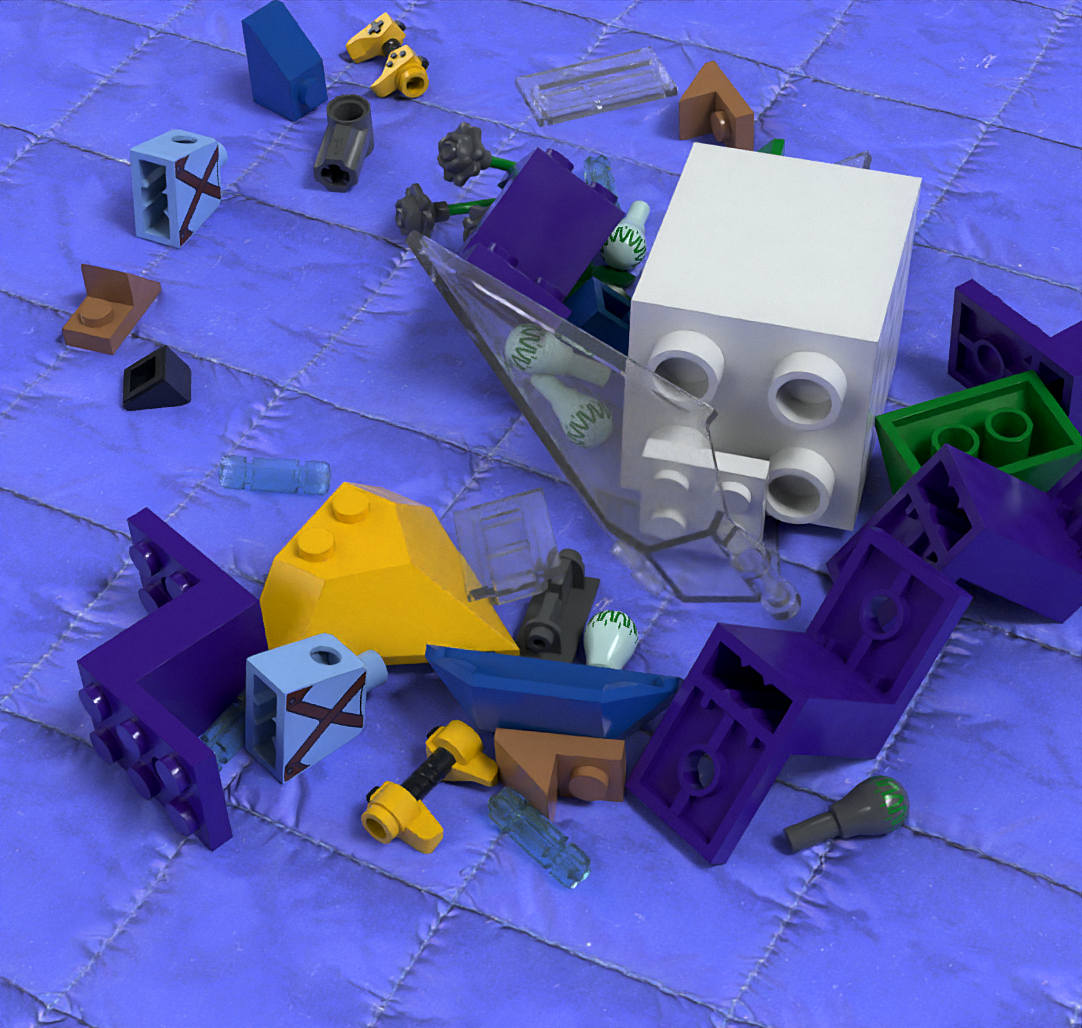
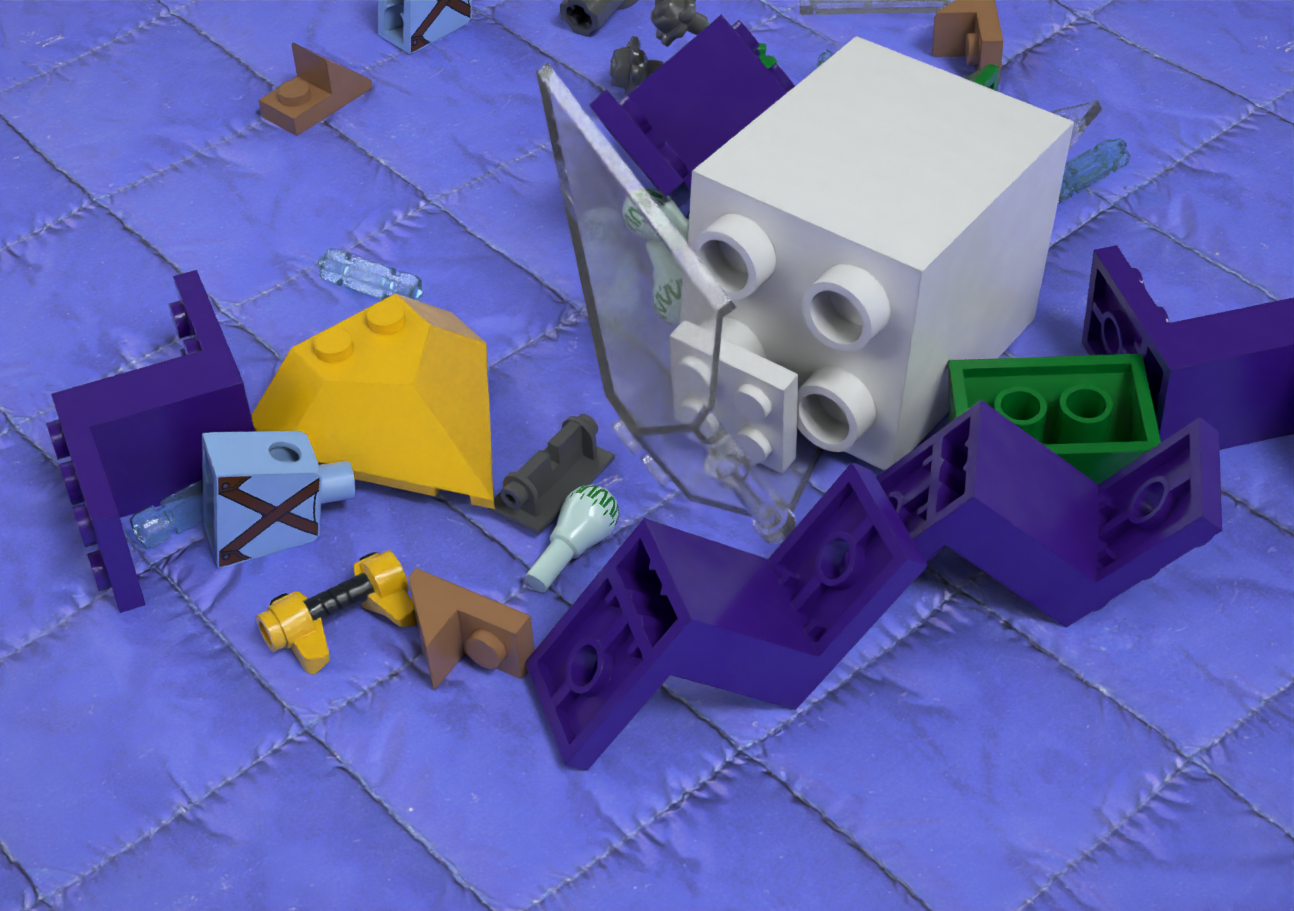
camera: 20 degrees right, 0 degrees up
black slope [123,345,191,411] -> none
blue wedge [425,644,684,741] -> none
clear piece [453,487,564,605] -> none
clear light blue axle [487,787,591,889] -> none
dark grey piece [783,775,910,853] -> none

